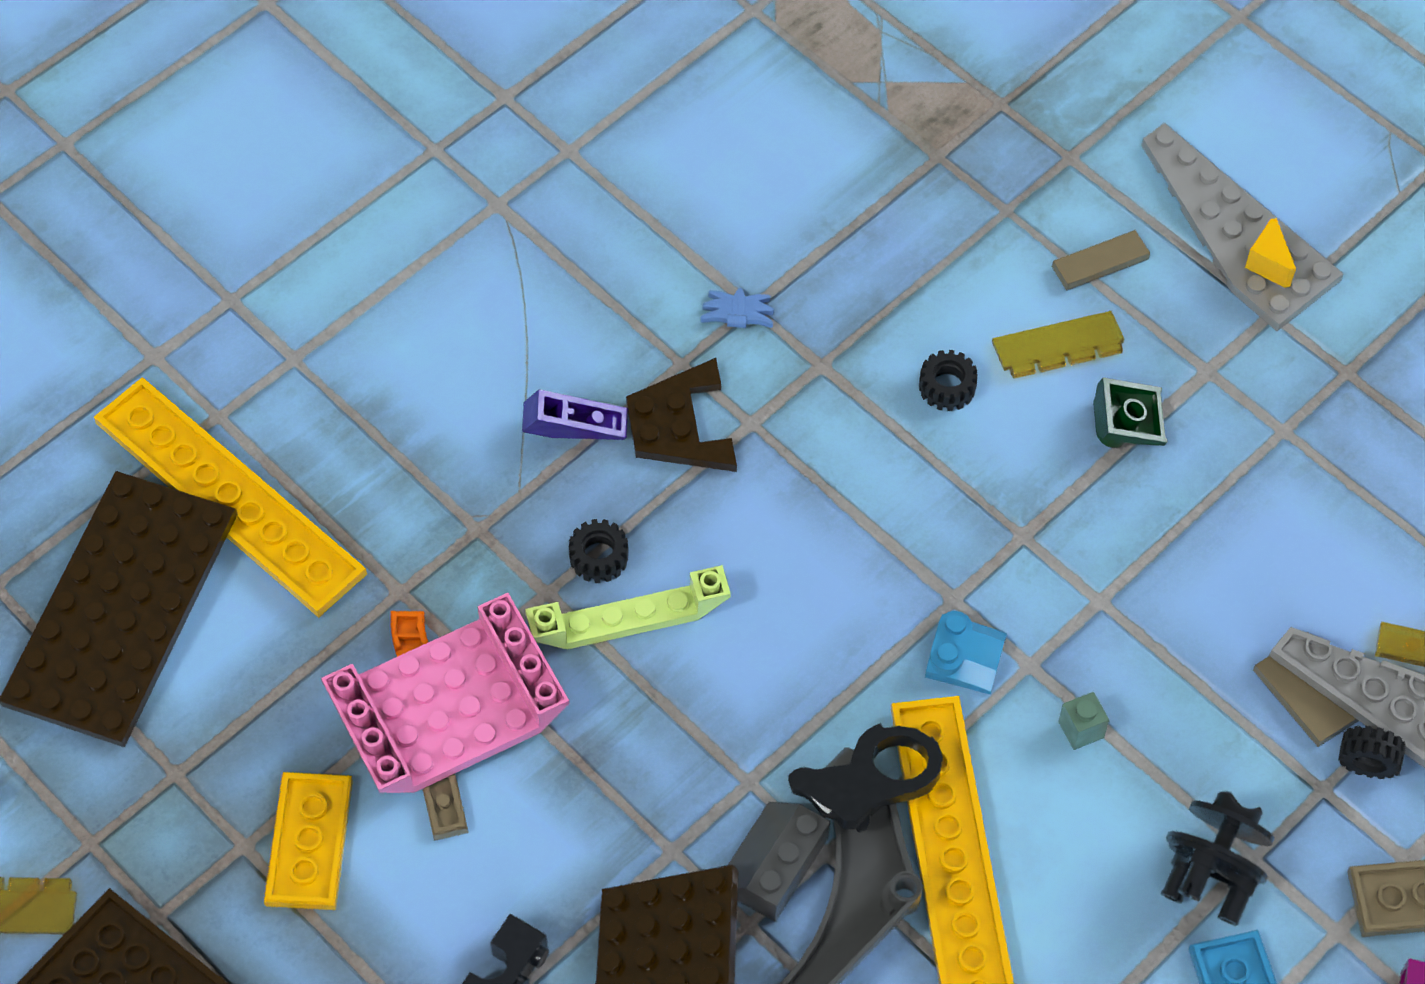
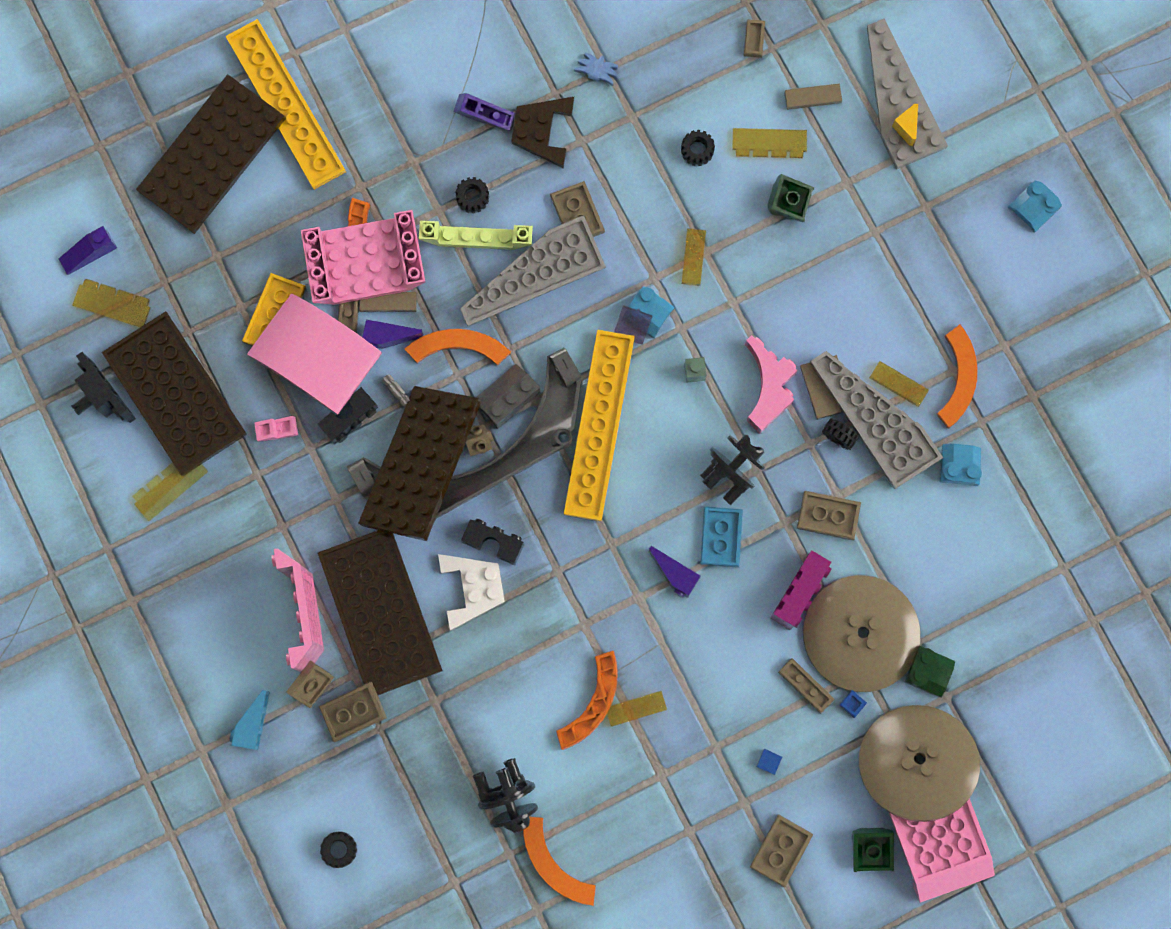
camera: 20 degrees right, 20 degrees up
black animal [788,723,943,833] -> none
none -> bright pink slope [247,294,382,415]
none -> dark tan tile [359,292,417,312]
none -> dark purple slope [362,319,424,349]
none -> light grey axle [382,374,409,407]
none -> orange tile [404,329,511,366]
none -> light grey wing [460,215,606,326]
none -> dark tan brick [466,424,494,456]
none -> dark tan tile [550,181,605,237]
none -> clear purple piece [614,305,653,345]
none -> clear yellow tile [682,228,706,286]
none -> dark tan tile [744,19,765,58]
none -> bright pink arch [745,335,797,434]

